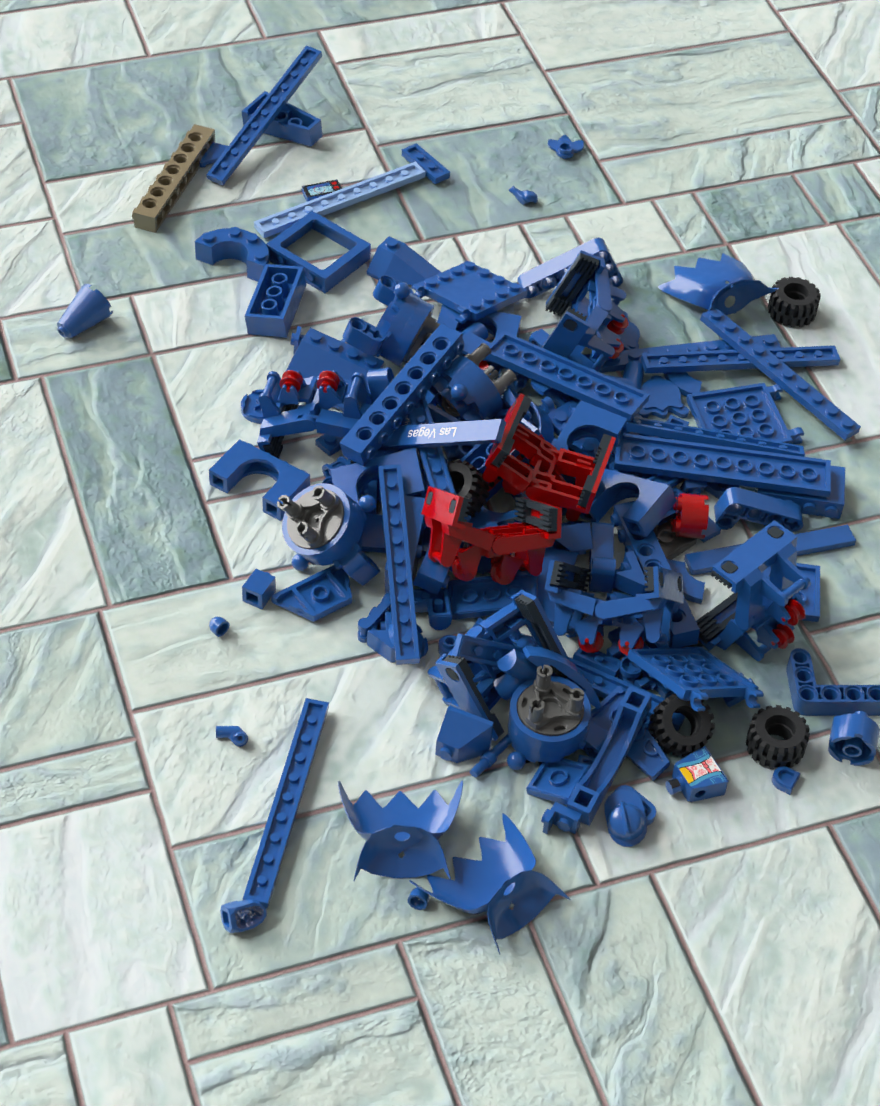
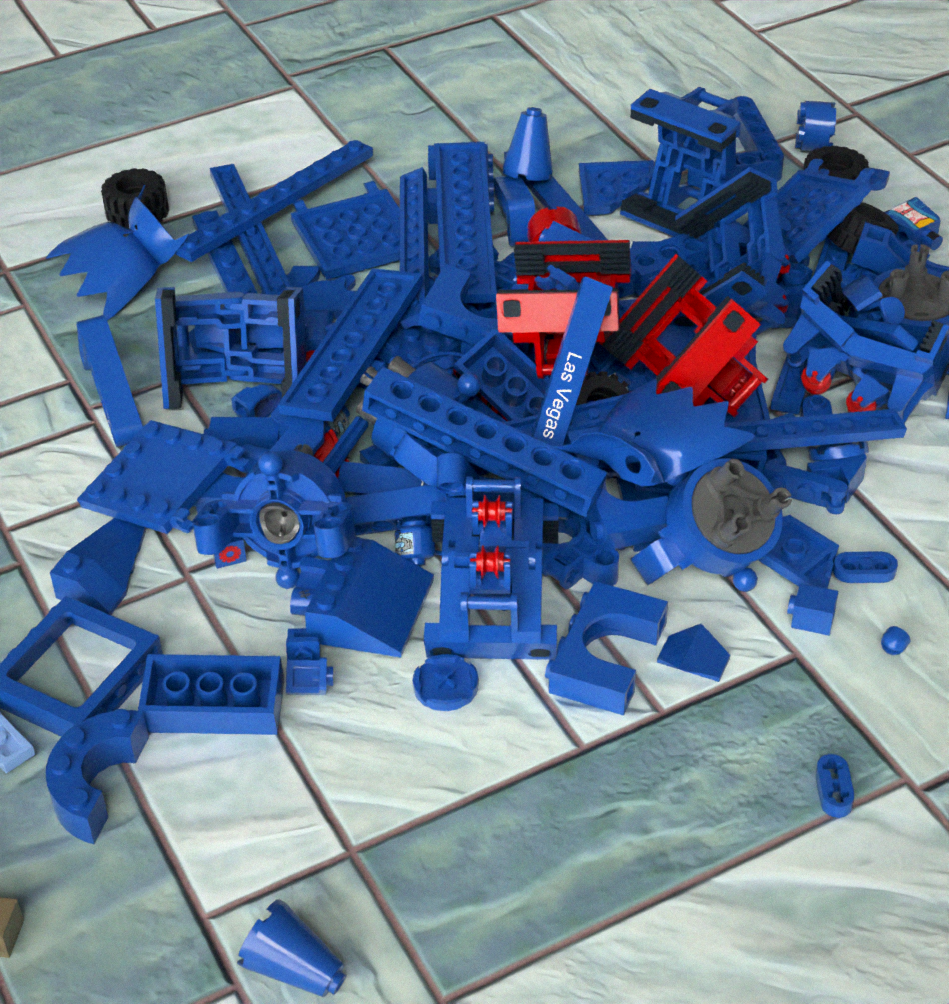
camera: 95 degrees left, 5 degrees down
none -> blue bracket [286,657,333,695]
none -> blue cone [503,107,553,181]
none -> blue plate [534,264,579,290]
none -> blue piece [553,379,755,487]
none -> blue slope [657,623,730,682]
none -> blue beam [815,754,854,818]
none -> blue plate [833,551,898,583]

